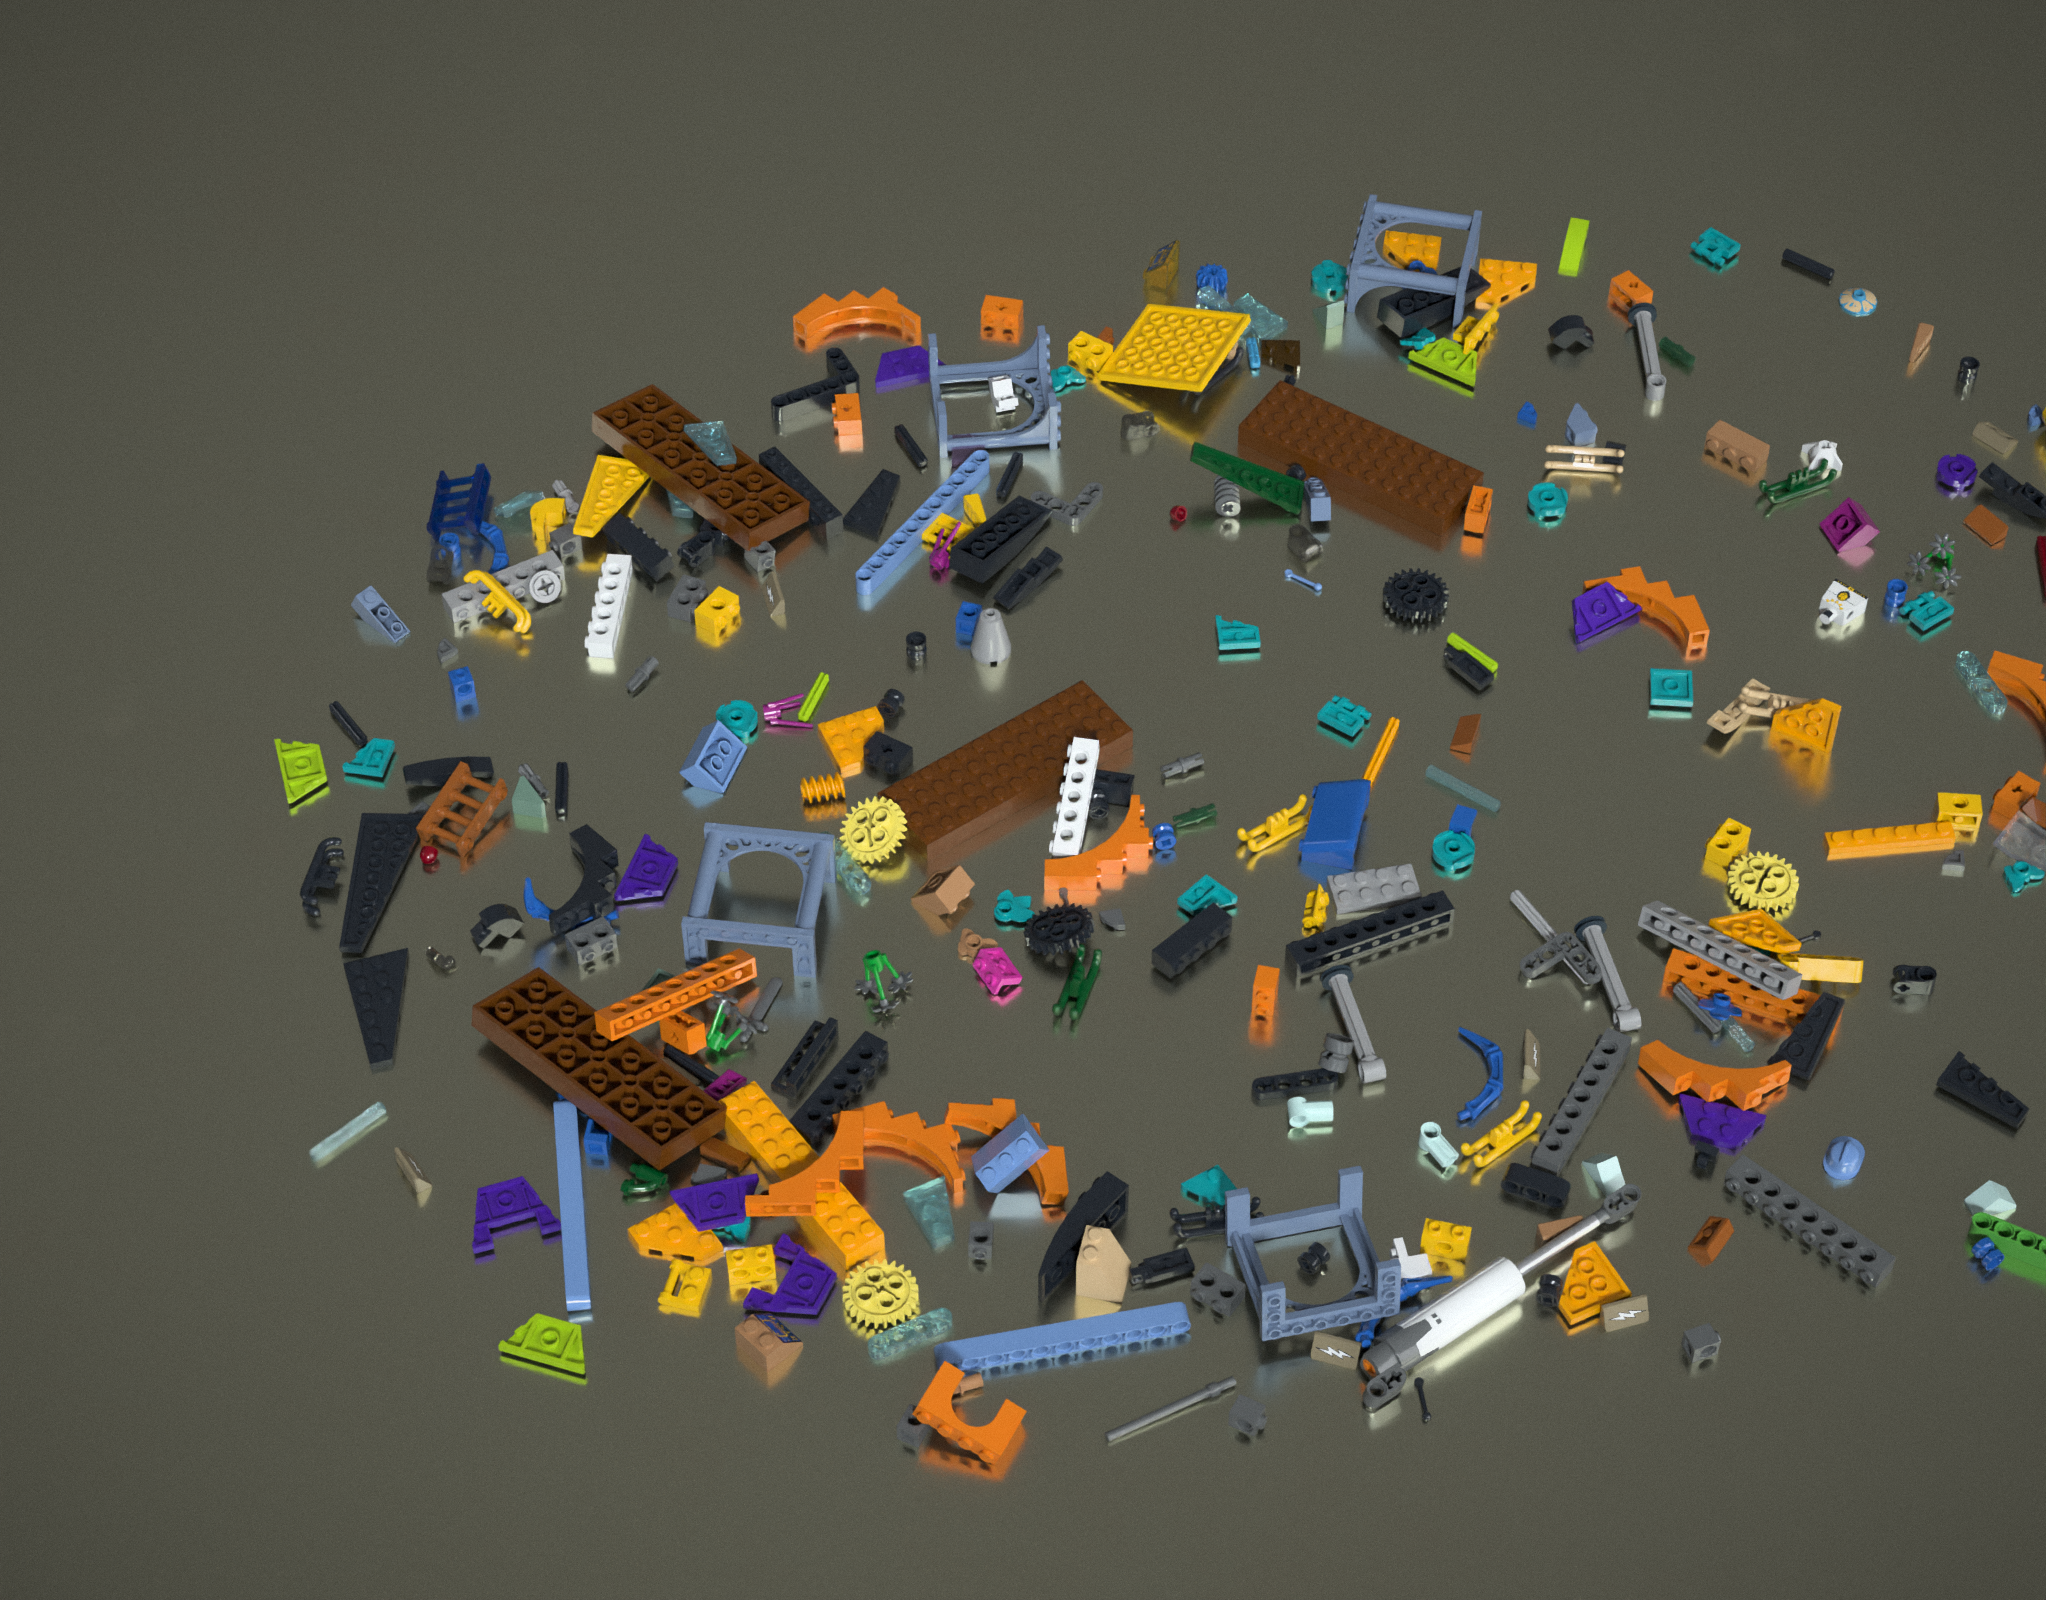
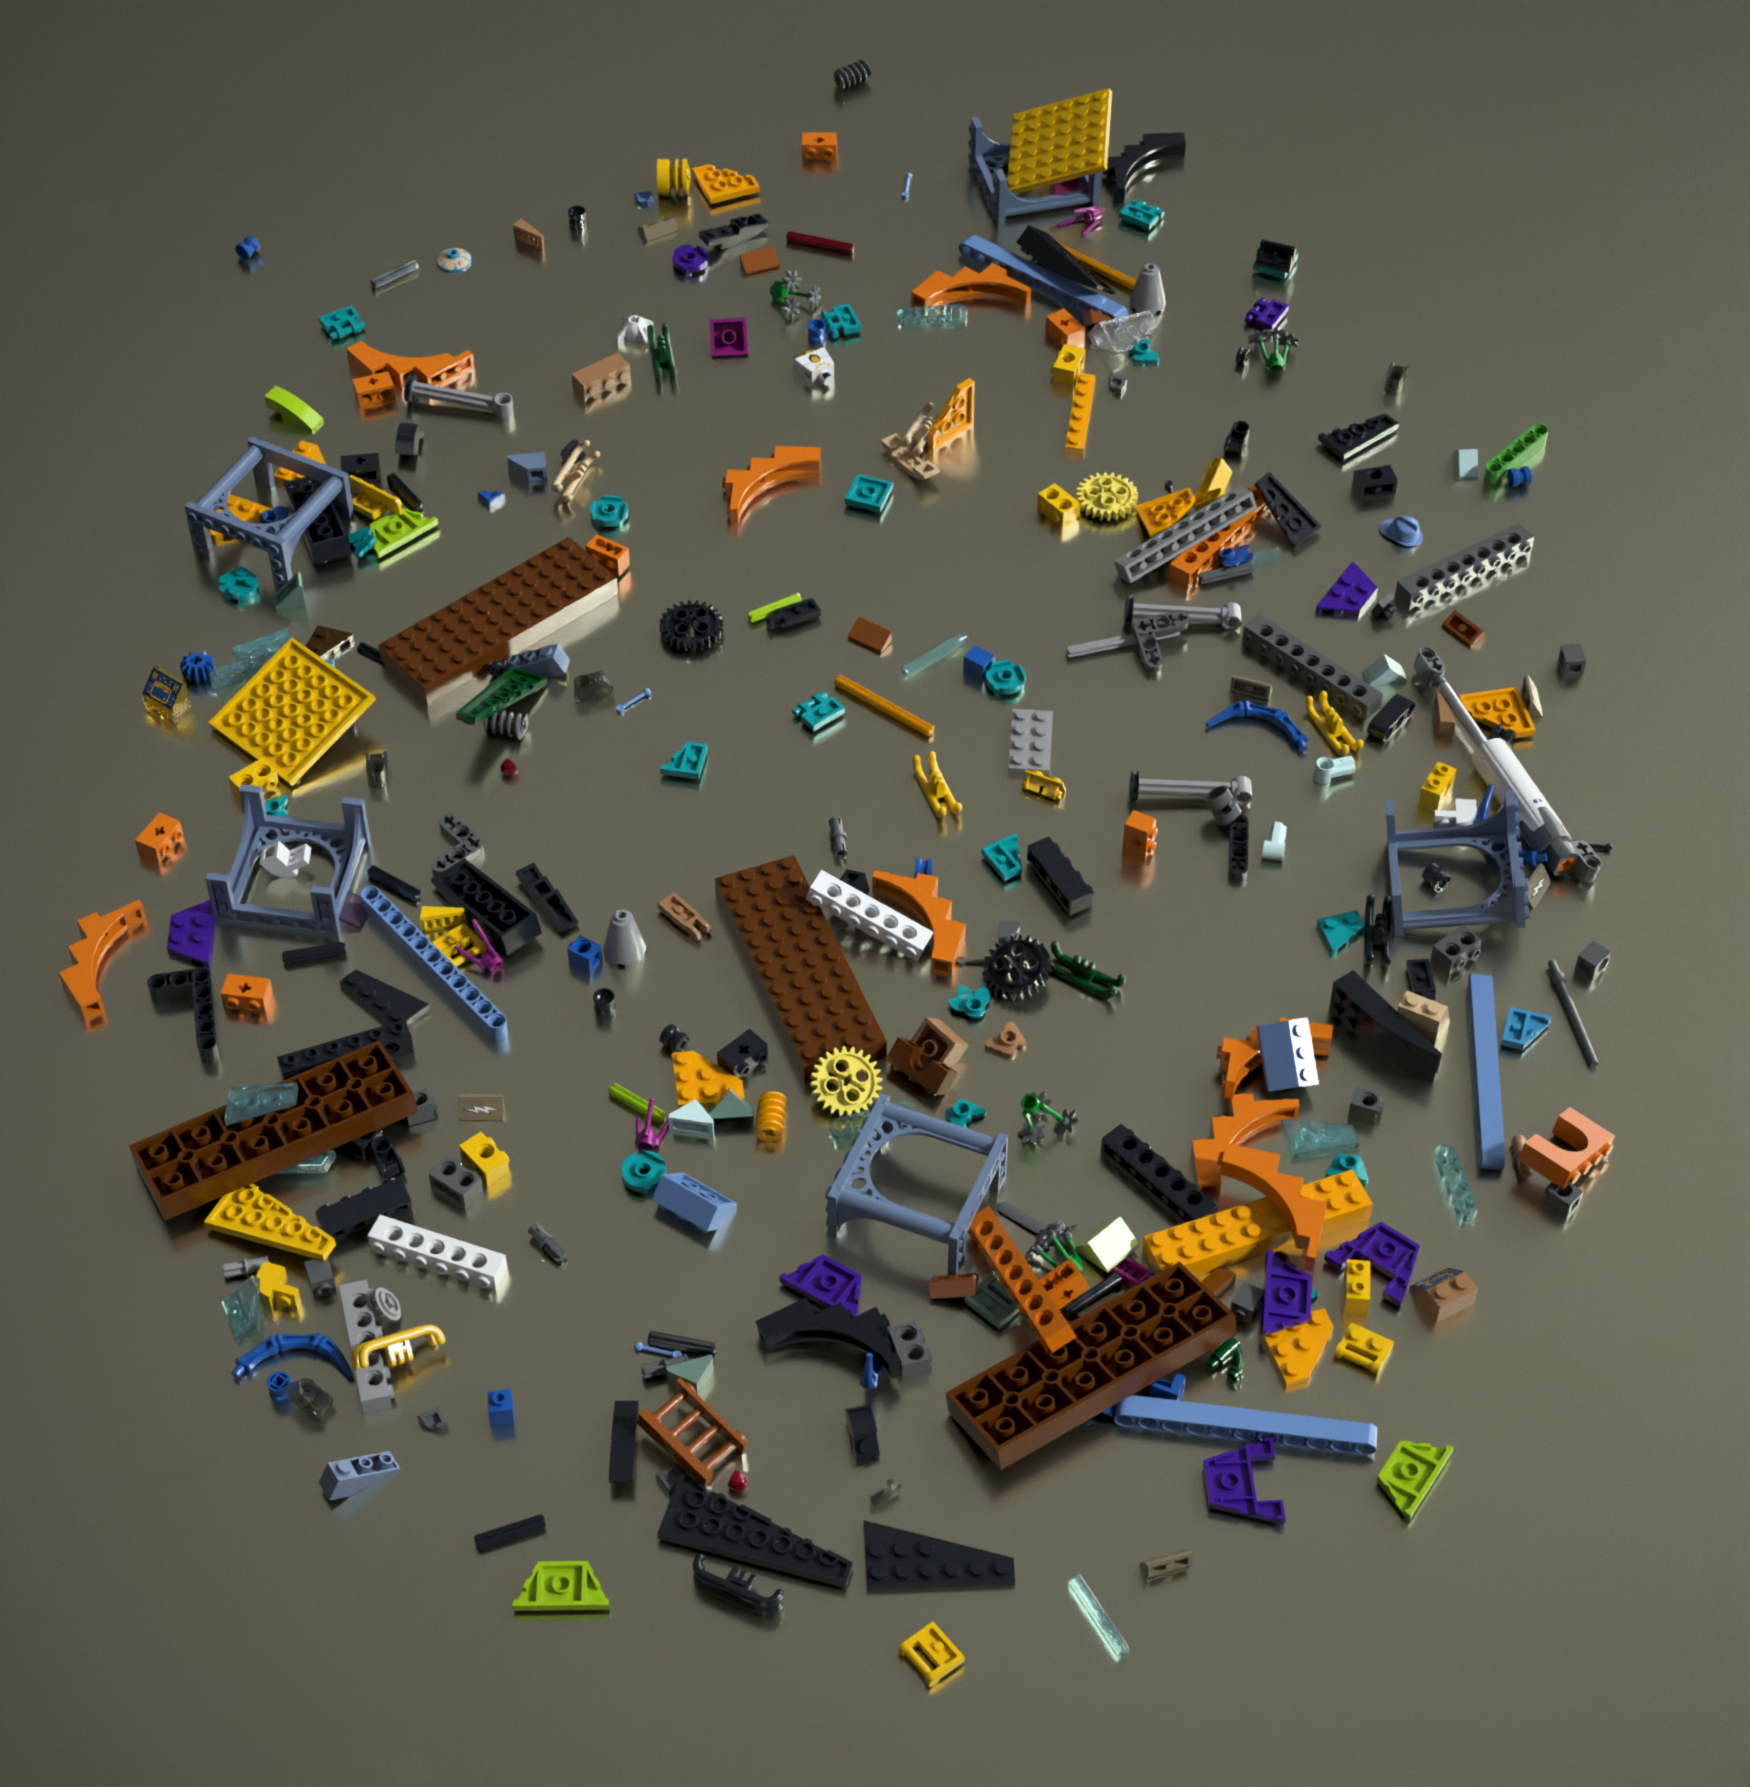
camera: 75 degrees left, 0 degrees up
teal wing [342,738,395,777] -> none
clear blue fence [427,463,492,541] -> none
black fence [771,1017,838,1098] -> none
light yellow gear [842,1259,919,1329] -> none
dark pink bracket [973,947,1023,994] -> none
dark orange plate [1097,326,1114,345] -> none
clear green pin [1173,803,1217,829] -> none
black brick [1285,890,1455,978] -> none
blue windscreen [1298,779,1371,870] -> none
dark purple wing [1572,582,1642,644] -> none
orange arch [1638,1040,1792,1111] -> none
clear green pin [1659,337,1696,367] -> none
none -> blue wheel [235,236,260,260]
none -> black brick [340,453,381,484]
none -> orange arch [346,341,474,388]
none -> black axle [387,473,424,511]
none -> medium blue hinge [634,1342,682,1358]
none -> medium nougat hinge [657,892,712,941]
none -> light aqua slope [668,1099,714,1137]
none -> sand green slope [709,1088,754,1119]
none -> reddish brown arch [885,1037,958,1096]
none -> yellow plate [898,1621,965,1687]
none -> dark orange slope [928,1273,979,1299]
none -> teal animal [945,1099,987,1128]
none -> slope [1075,1217,1139,1272]
none -> teal animal [1325,1153,1368,1184]
none -> black brick [1352,465,1398,500]
none -> dark azure wing [1501,1007,1552,1050]

